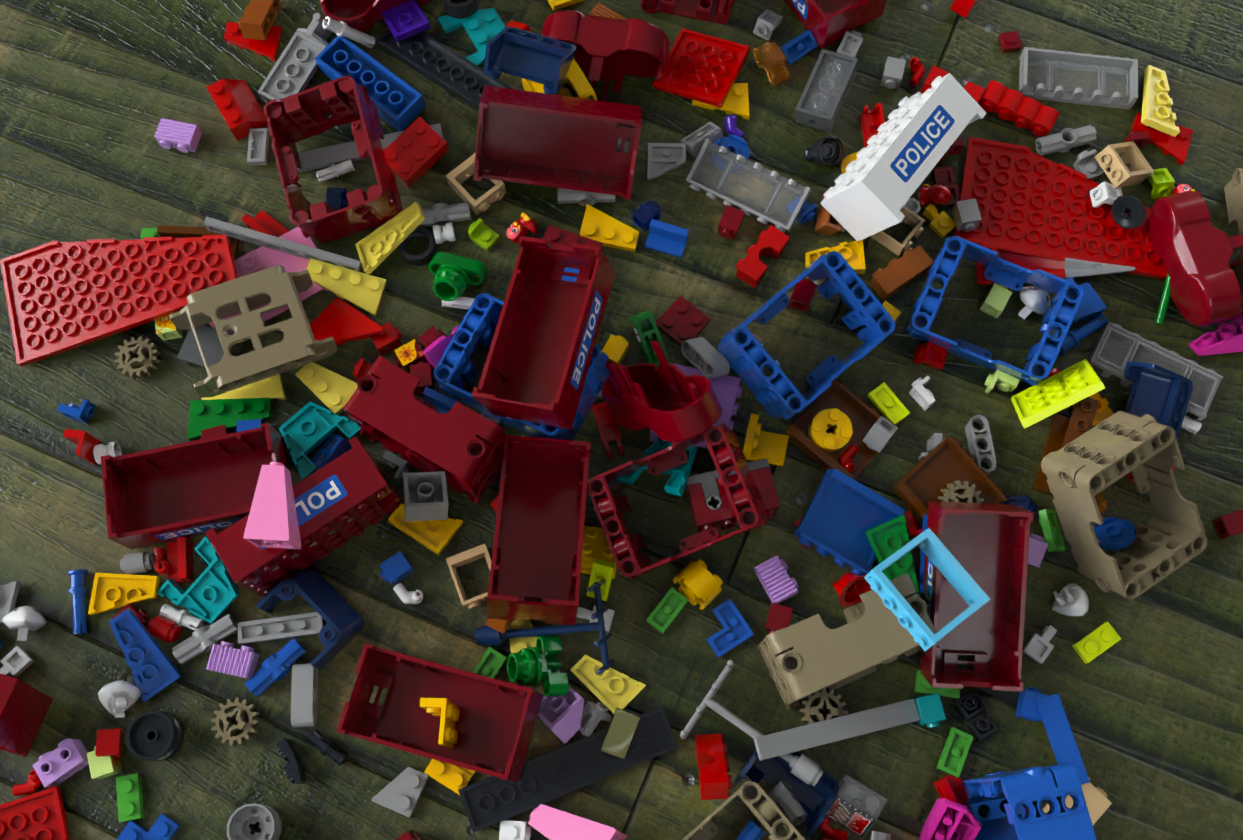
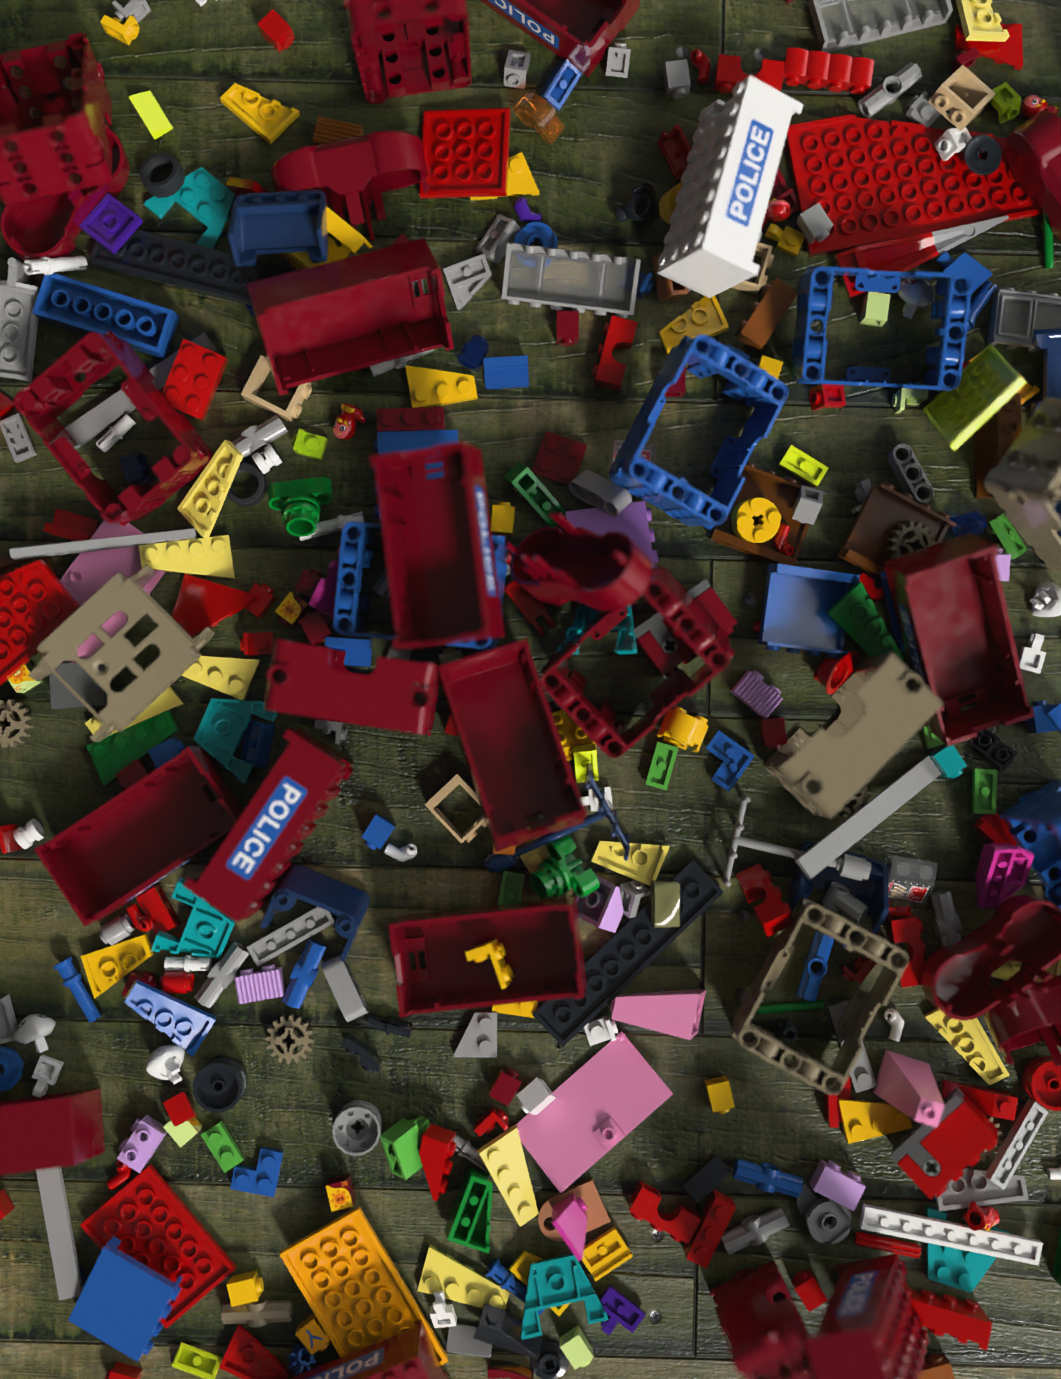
camera: 25 degrees left, 15 degrees up
bright pink slope [243,462,301,550] -> none
yellow wing [388,503,463,555] -> none
light grey brick [403,471,448,522] -> none
yellow bracket [743,414,789,466] -> none
brick [795,49,858,133] -> none
medium azure window [864,528,990,651] -> none
white bracket [909,376,936,411] -> none

